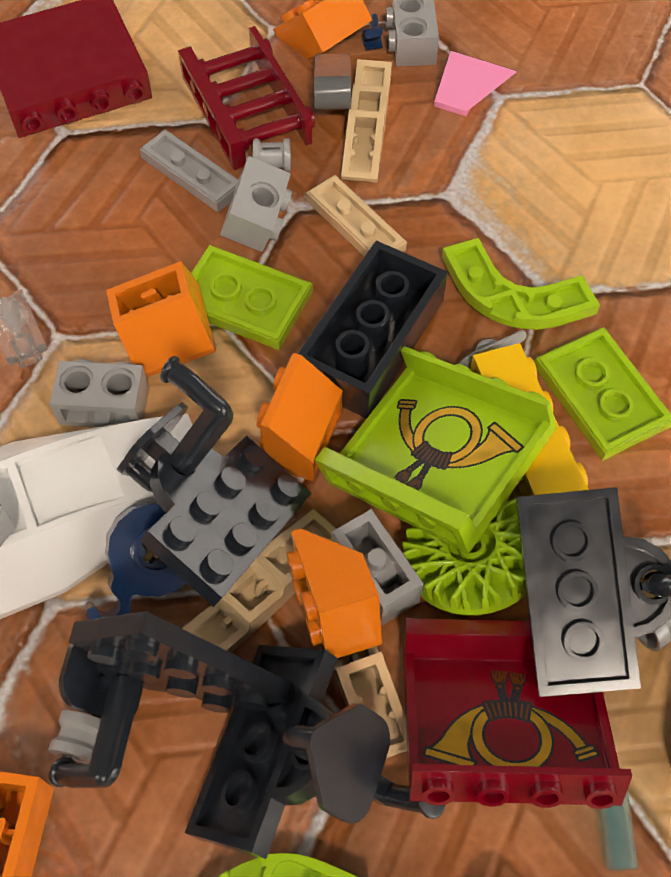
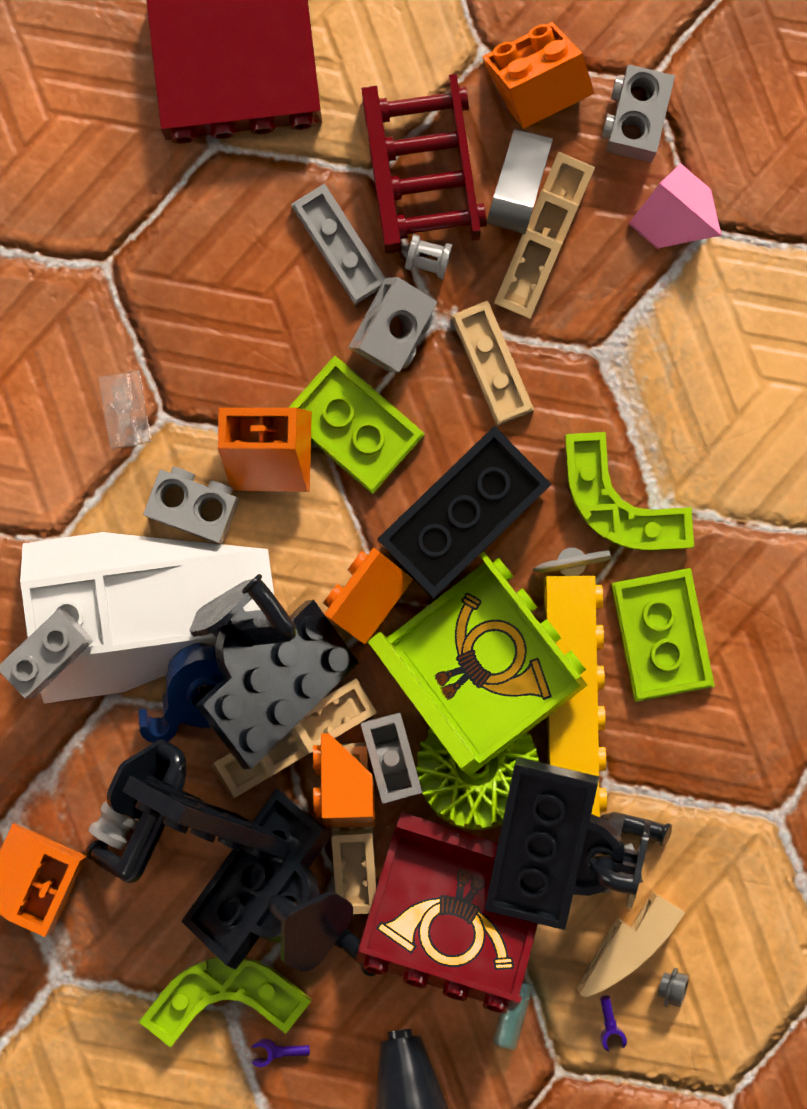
camera: 15 degrees right, 25 degrees up
dark blue hand [362,14,383,51] -> none

